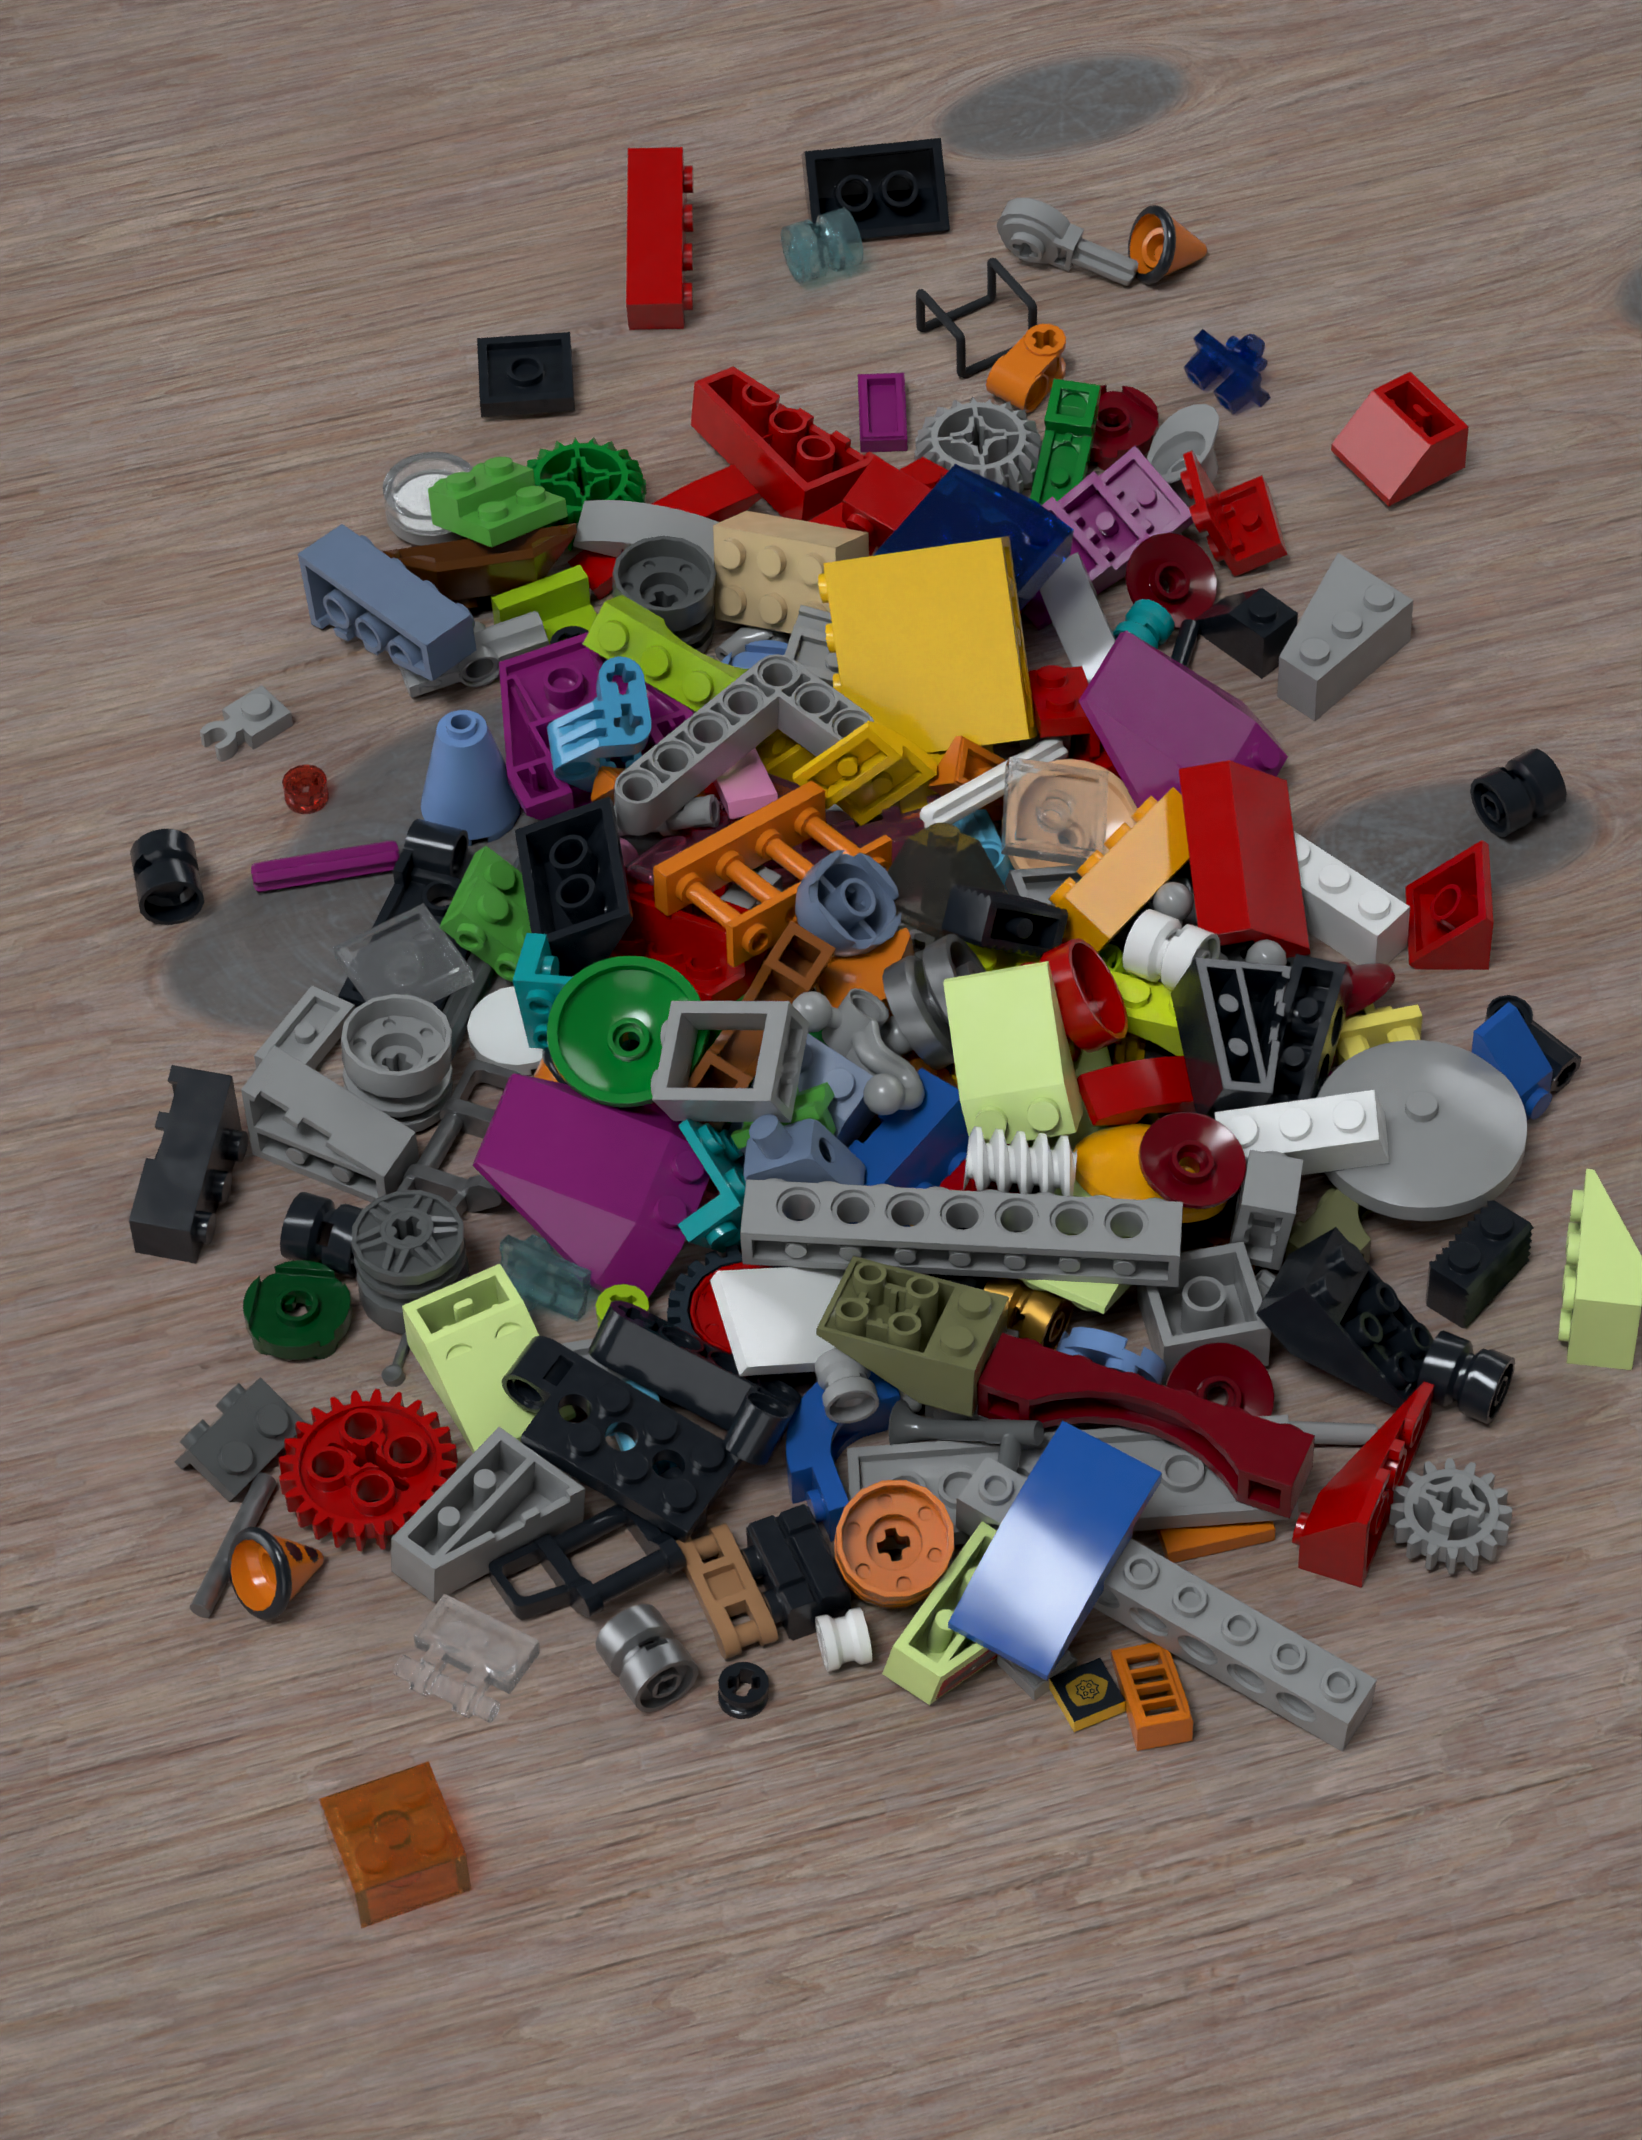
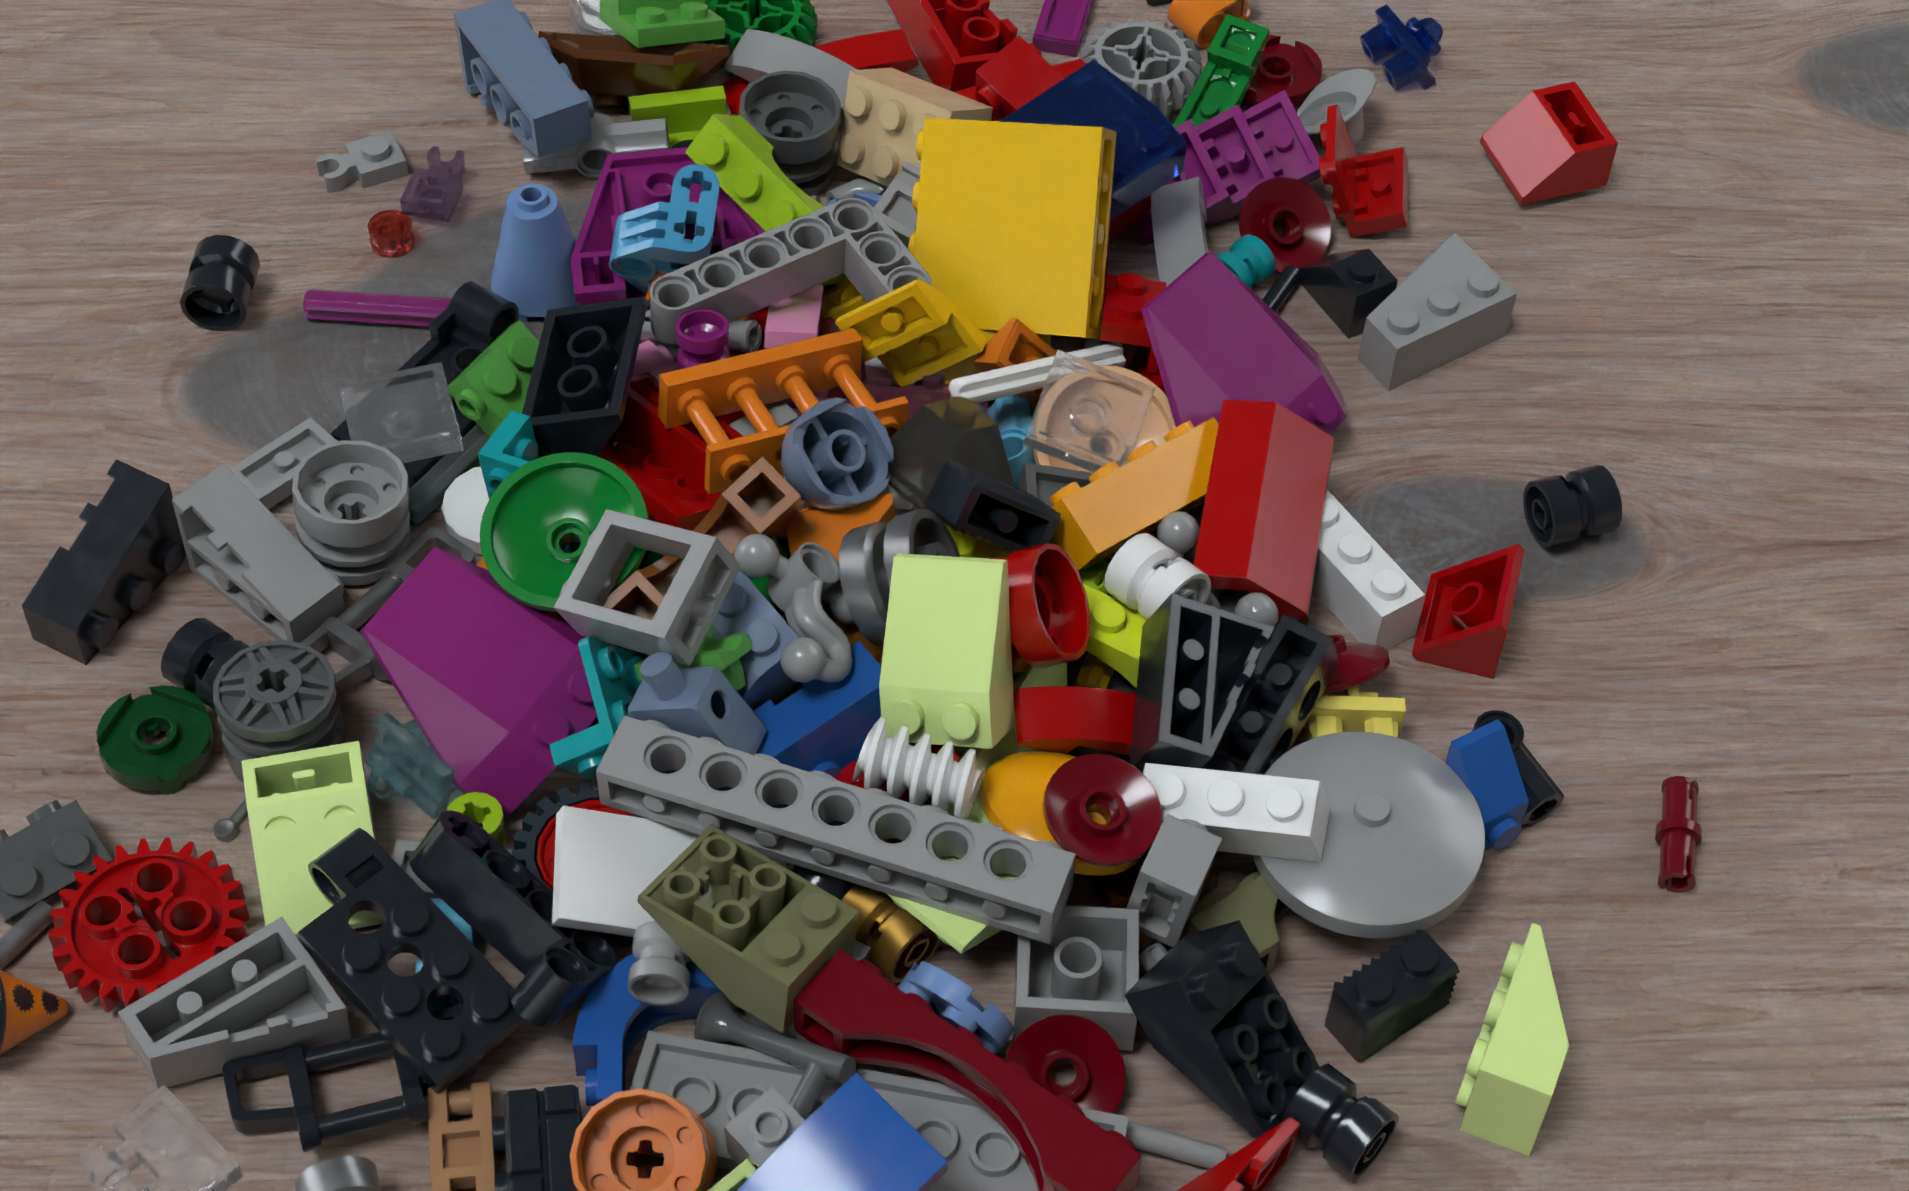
camera: 10 degrees right, 0 degrees up
none -> clear purple plate [400,146,466,222]
none -> magenta wheel [676,309,730,370]

